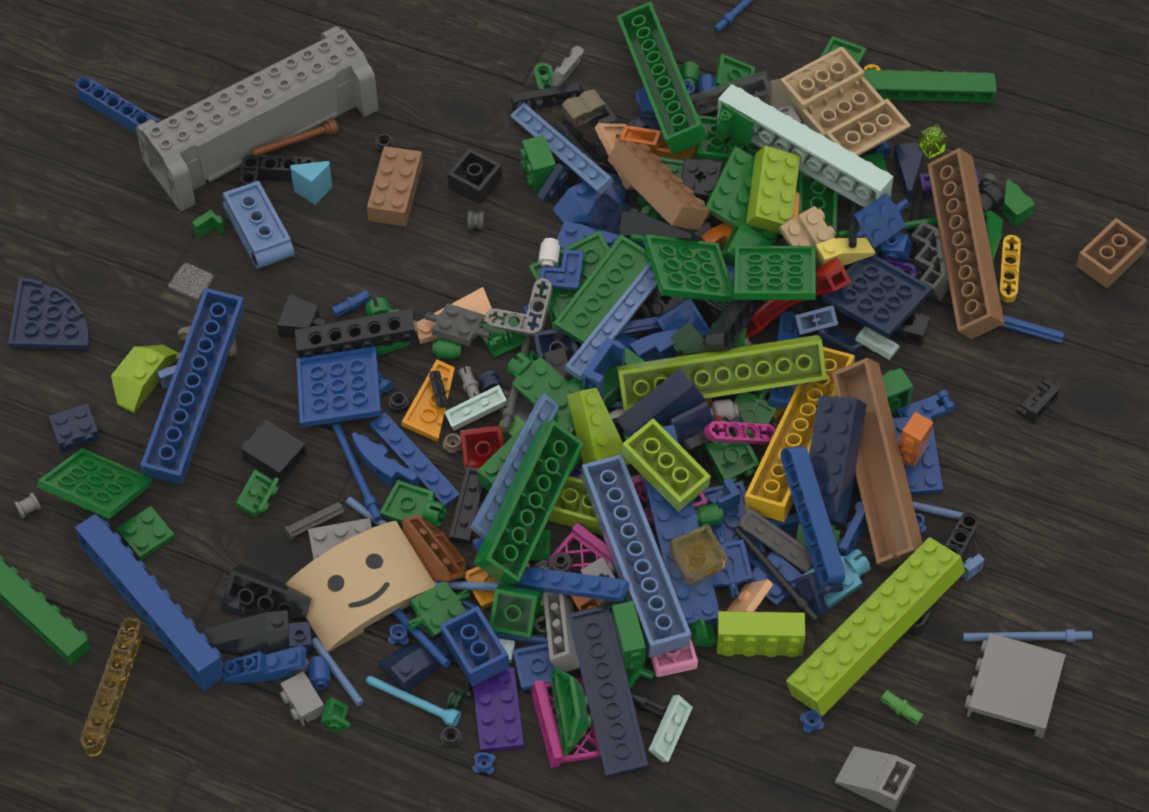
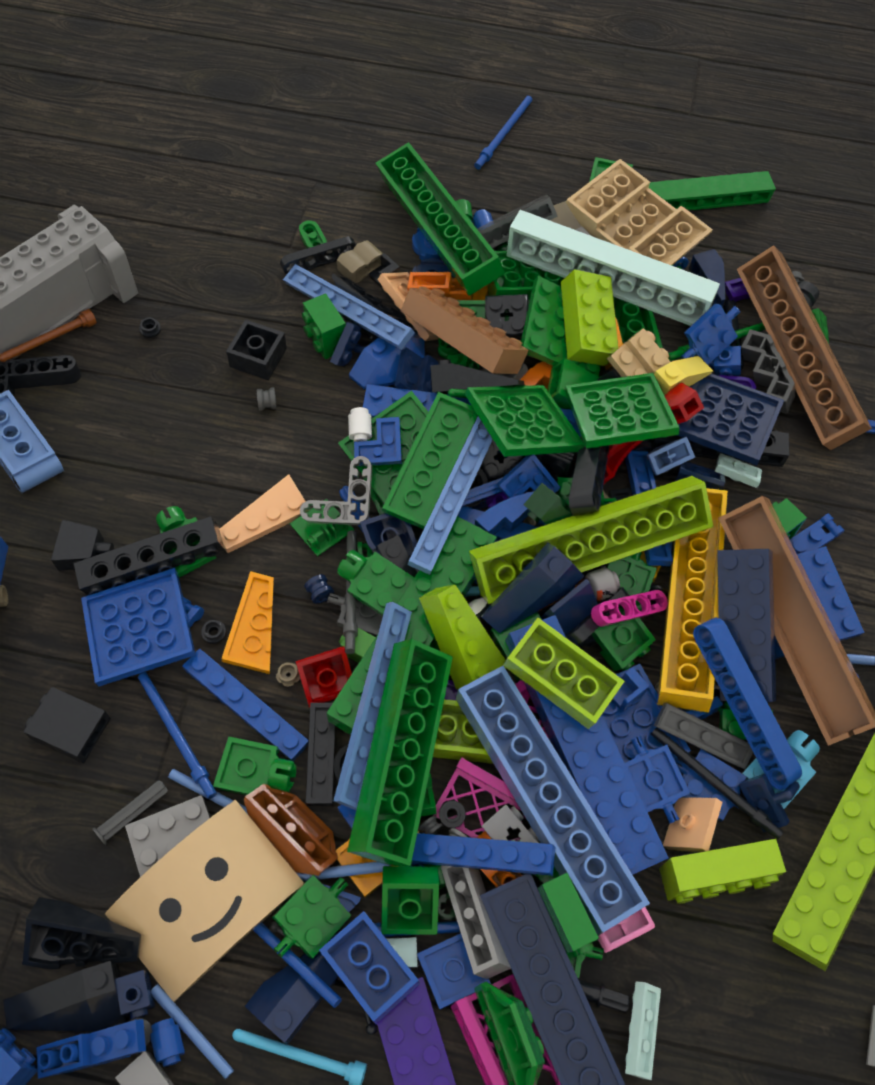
camera: 15 degrees left, 5 degrees up
green bracket [234,470,279,518] -> none
medium azure slope [290,161,332,205] -> none
blue pin [331,290,371,319] -> none
blue slope [352,432,419,488] -> none
medium nougat brick [367,146,423,227] -> none
blue plate [388,624,410,645] -> none
dark grey plate [425,303,491,346] -> none
black axle [429,370,448,408] -> none
green brick [432,338,462,360] -> none
light aqua plate [445,385,508,431] -> none
dark green bush [446,689,465,711] -> none
light grey pin [459,366,480,399] -> none
light grey hinge [552,46,584,87] -> none
blue panel [582,337,625,399] -> none
clear yellow brick [669,524,728,586] -> none
green bracket [688,618,717,647] -> none
green brick [695,503,724,527] -> none
green plate [714,54,755,87] -> none
green hinge [715,103,755,148] -> none
blue plate [800,710,824,733] -> none
blue plate [838,501,867,556] -> none
black bar [848,199,857,248] -> none
orange brick [899,412,933,468] -> none
clear neon green brick [919,124,947,158] -> none
yellow beam [999,235,1021,303] -> none
green slope [1002,179,1035,227] -> none

